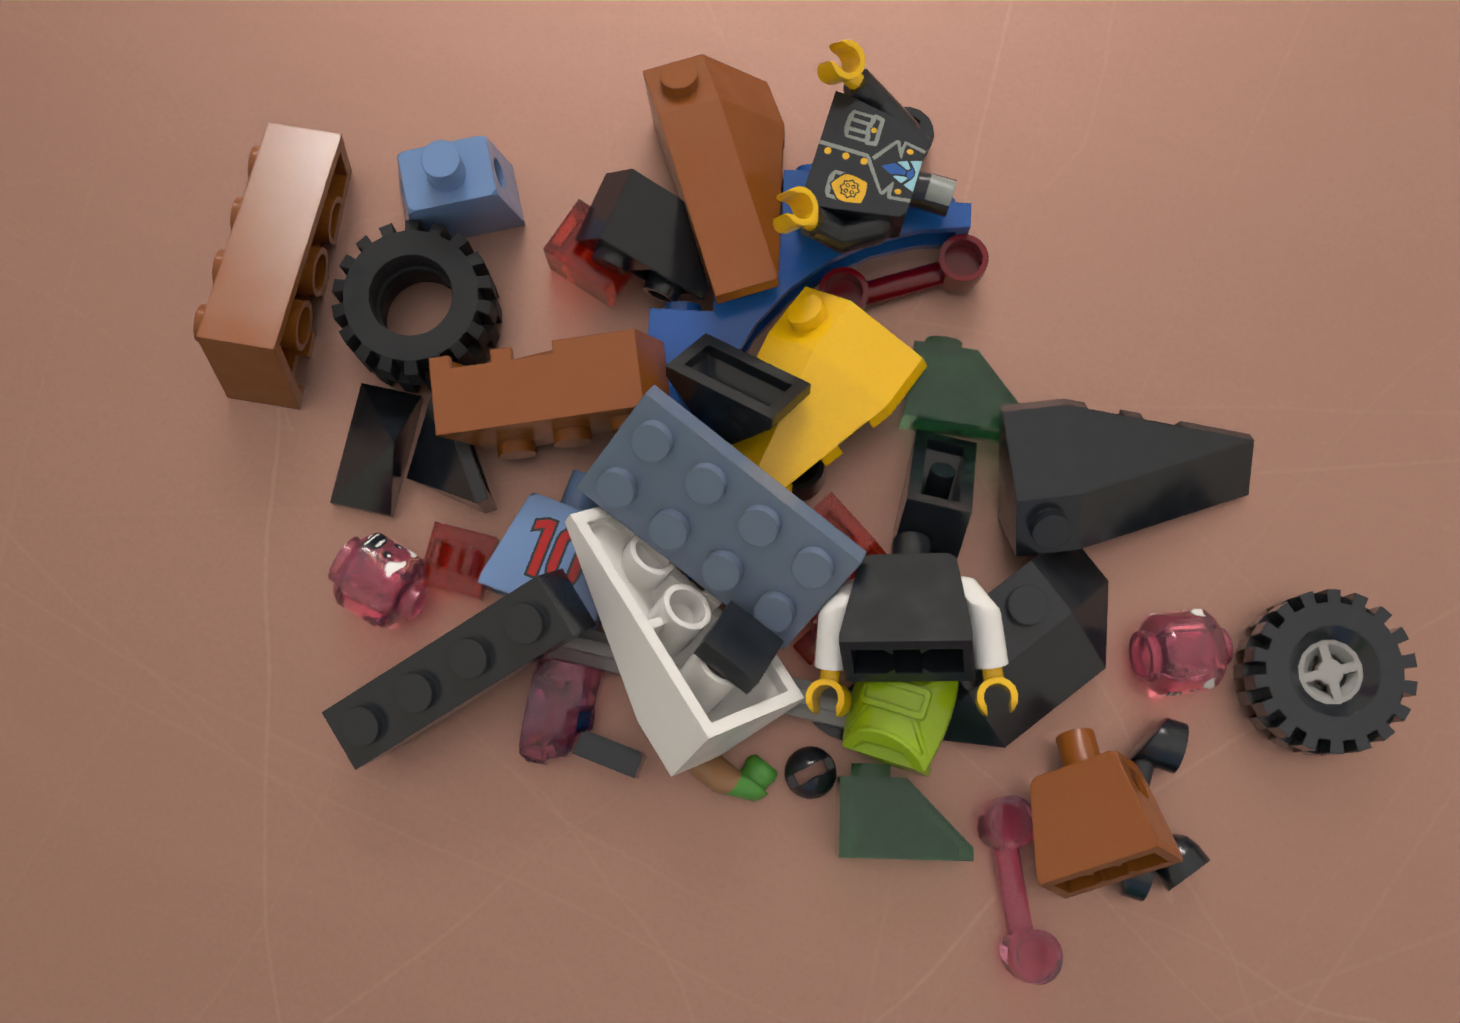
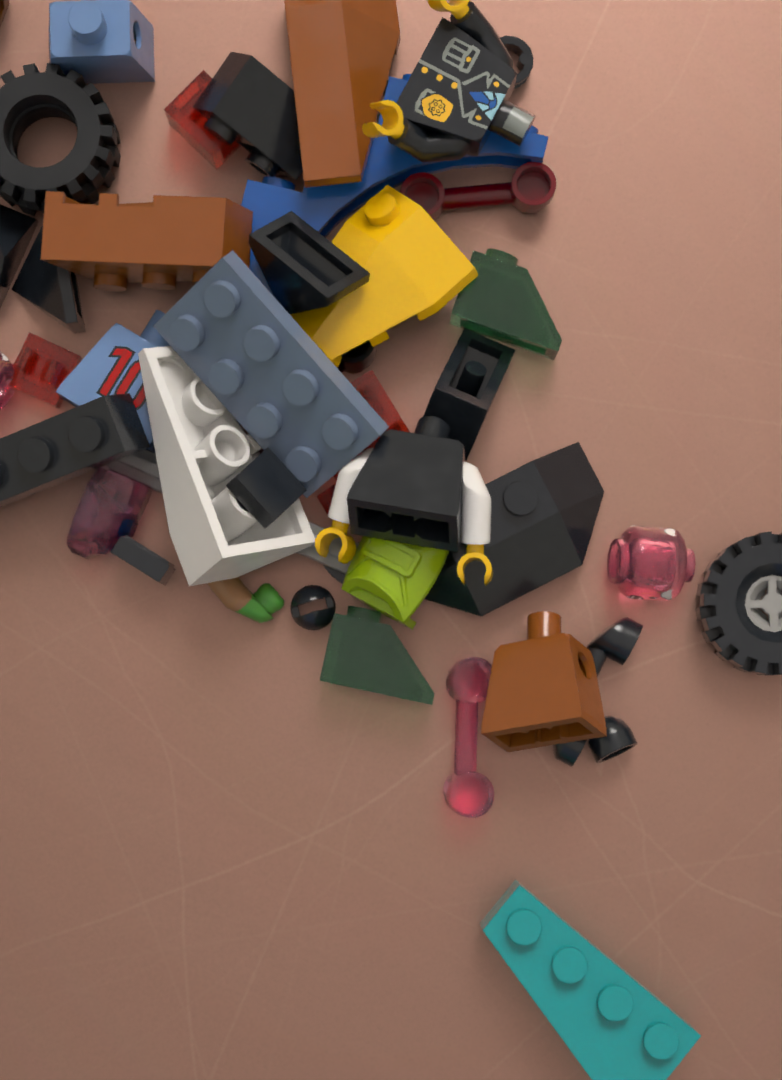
camera: 10 degrees right, 5 degrees up
black wedge [998,398,1254,557] -> none

